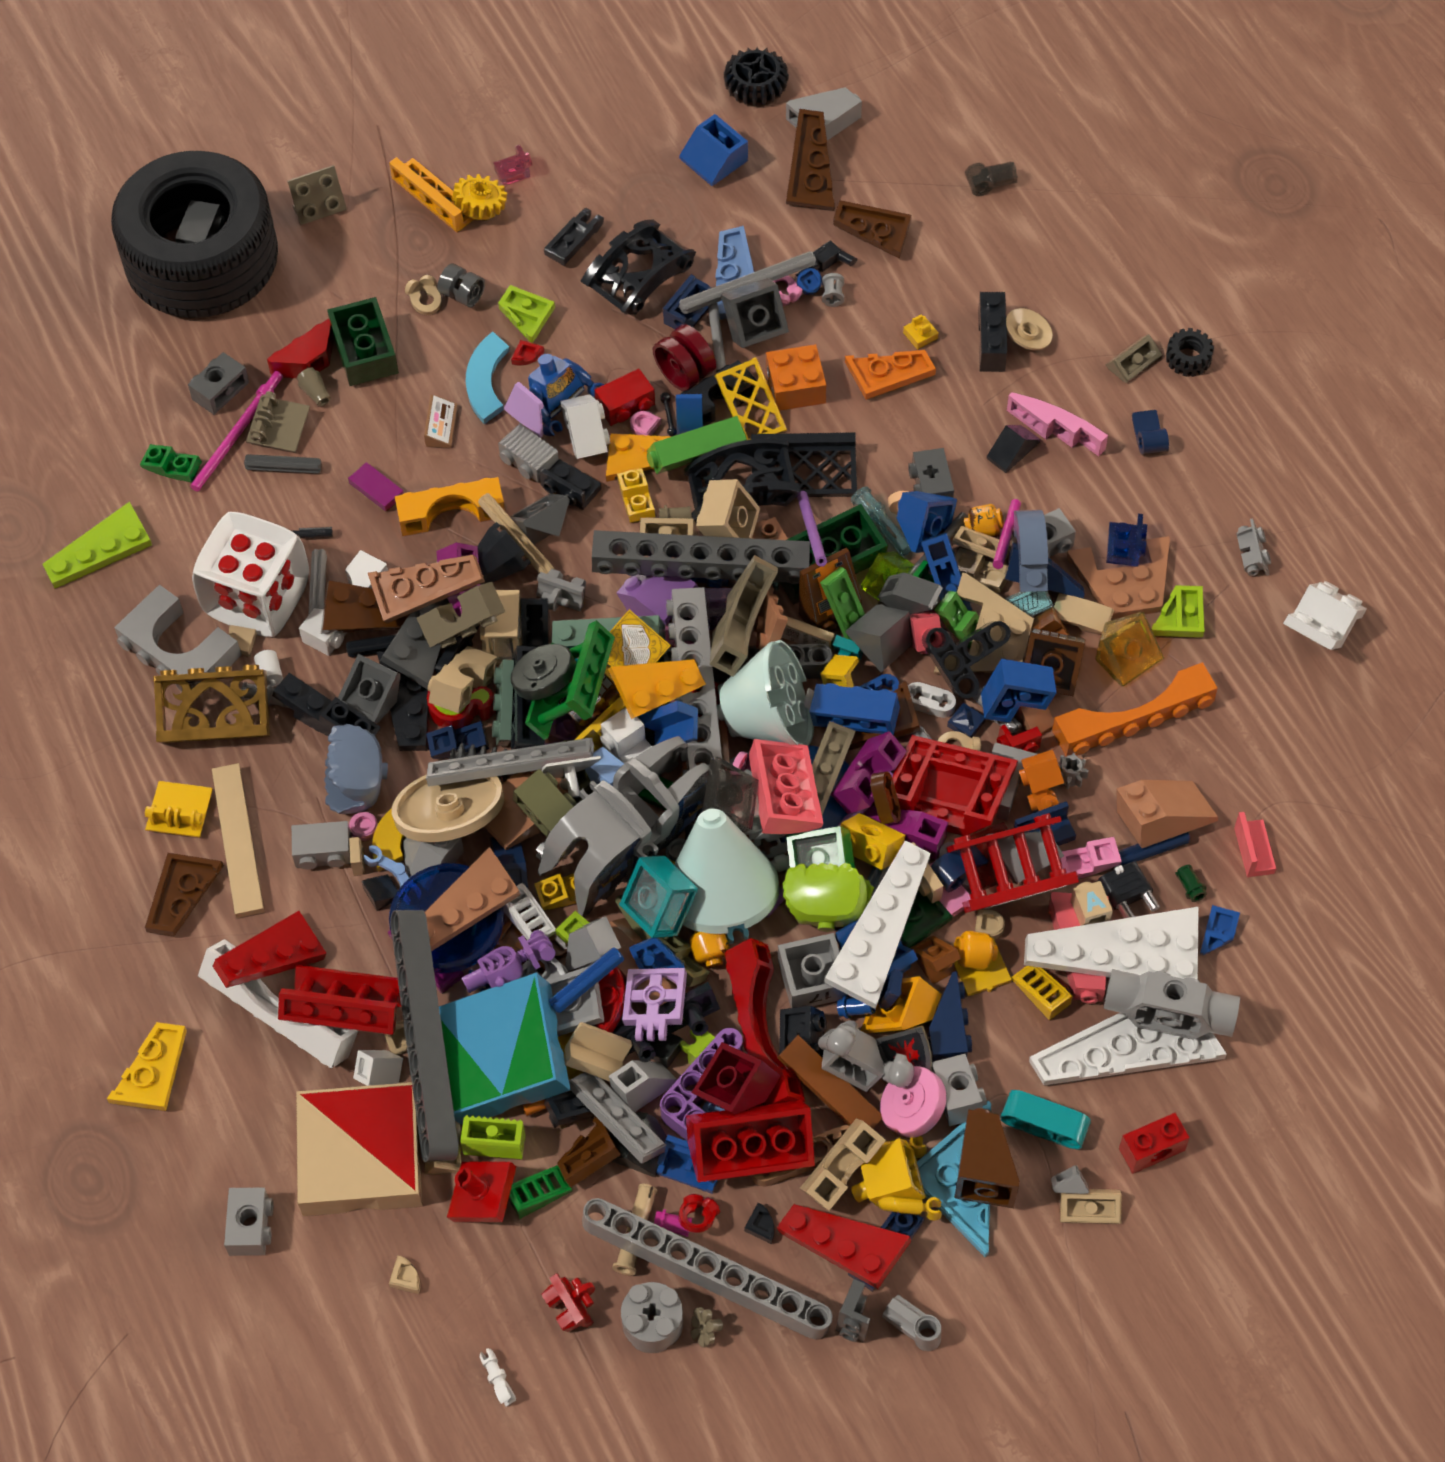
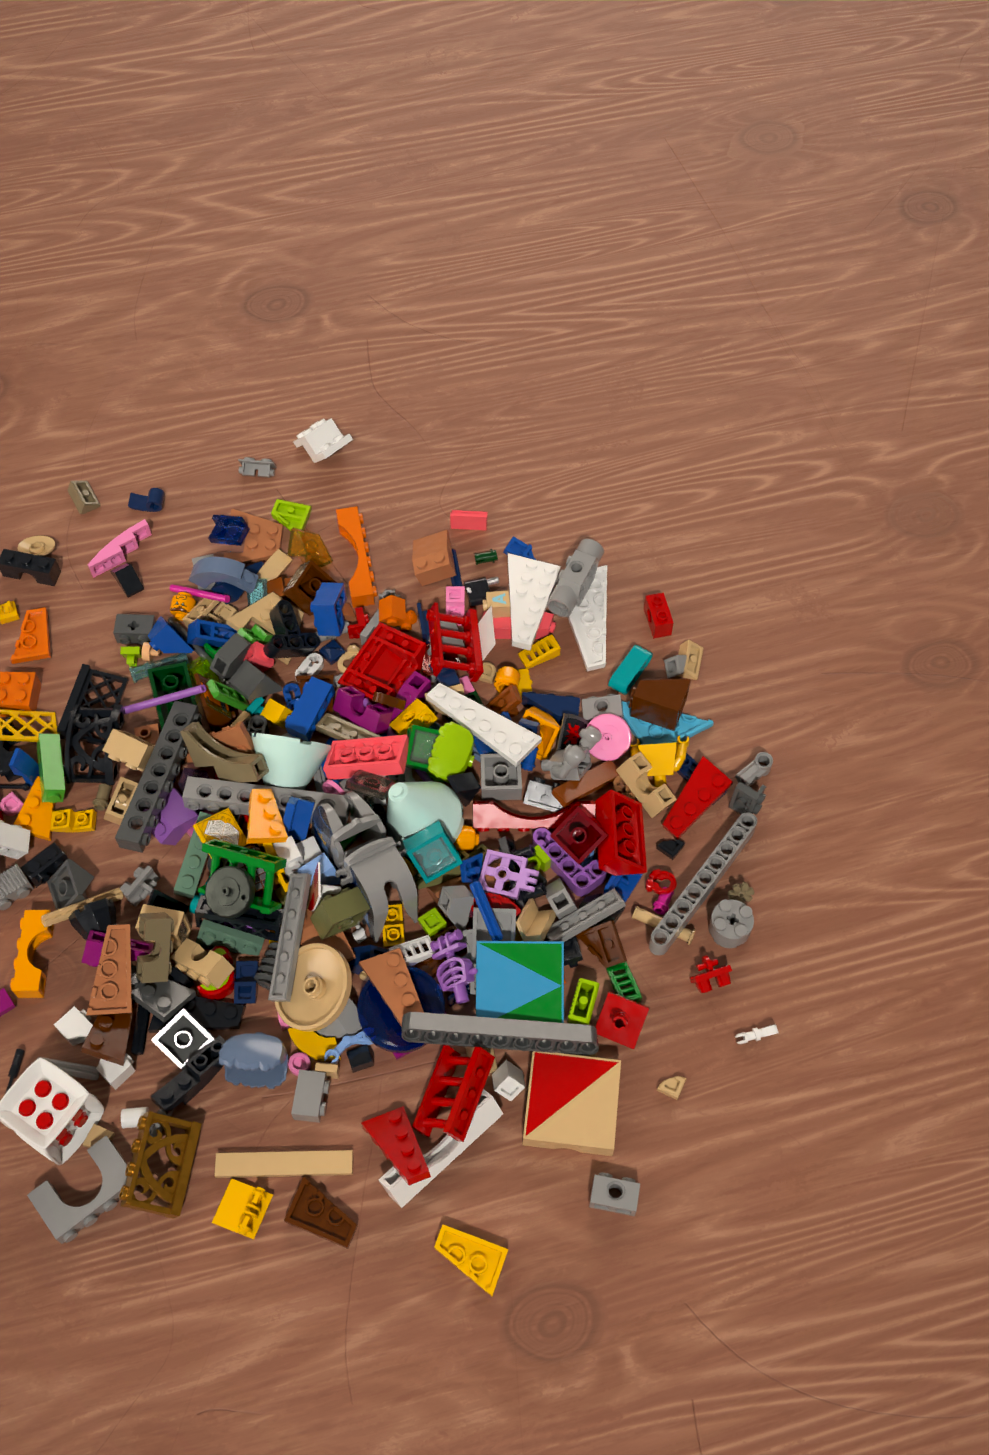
camera: 80 degrees left, 0 degrees up
black tyre [1166,328,1214,377] -> none
none -> lime tile [120,647,142,667]
none -> black slope [447,772,481,807]

